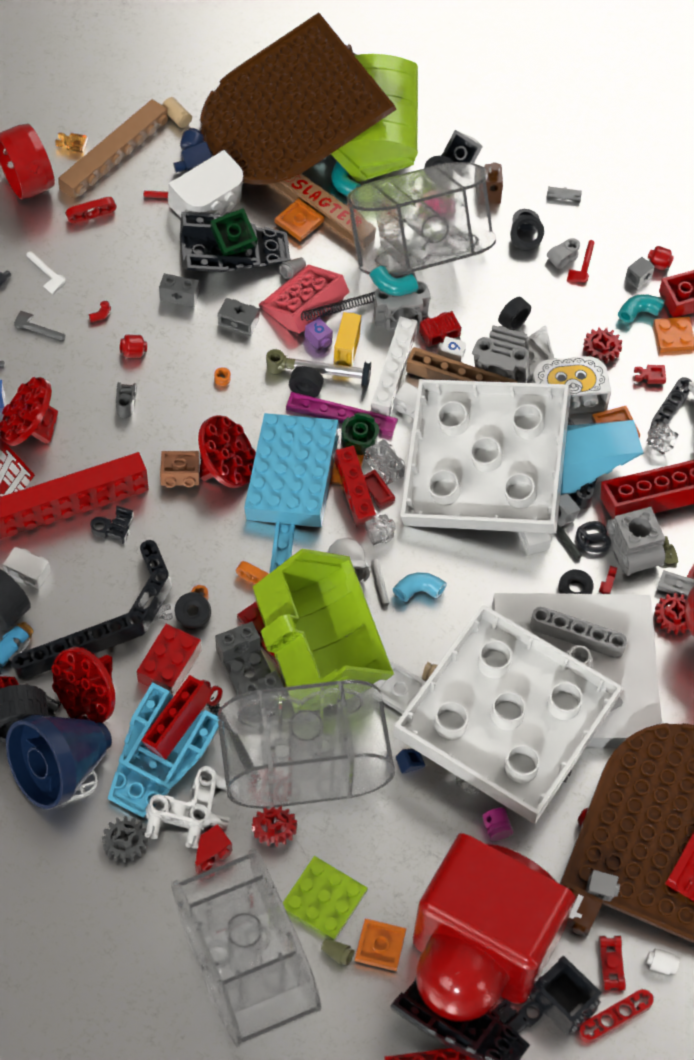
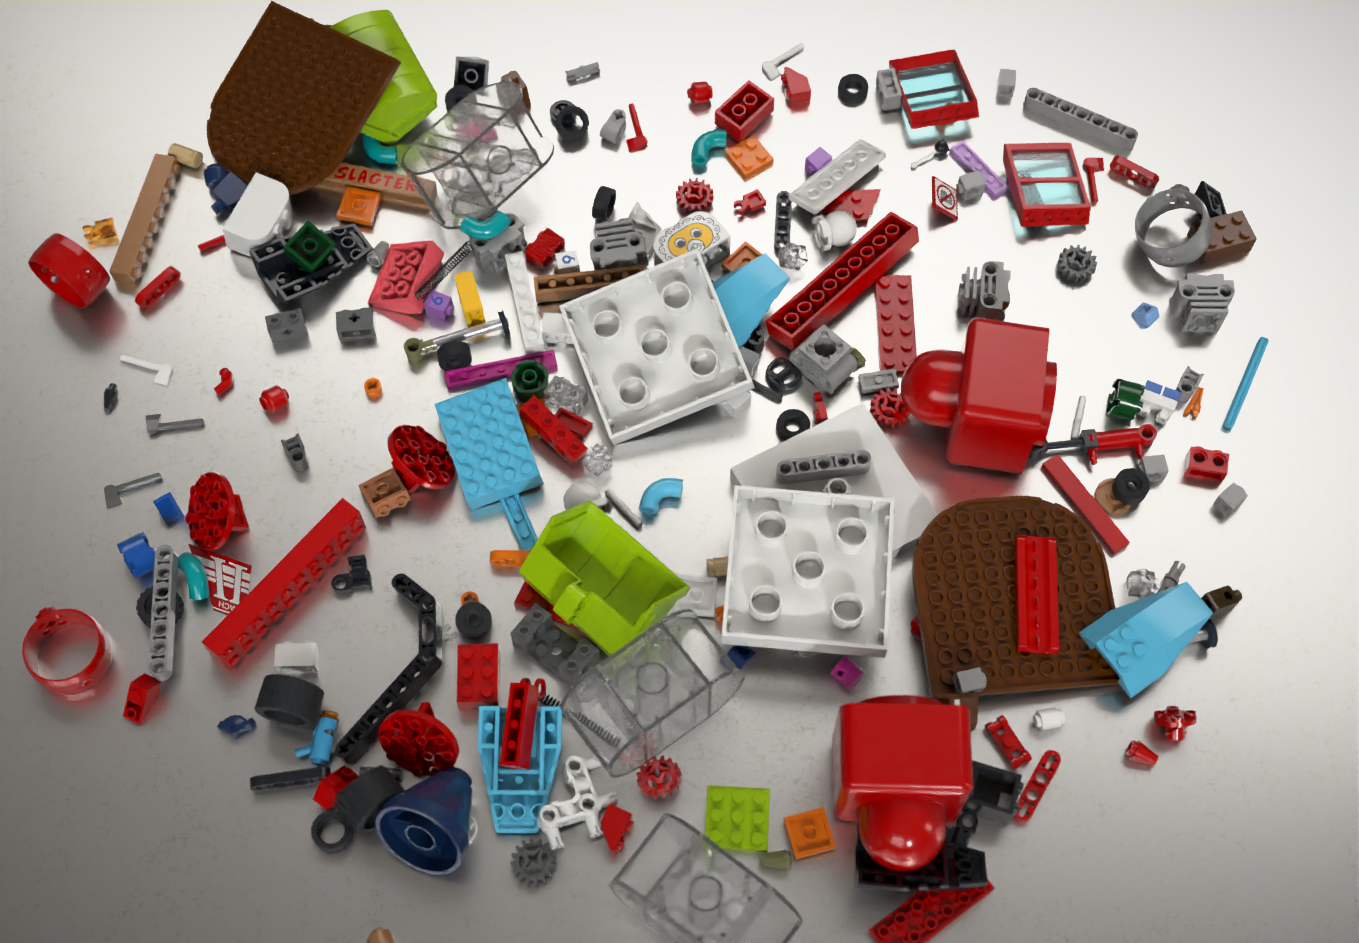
camera: 25 degrees left, 5 degrees up
brick [625,256,655,288] -> none

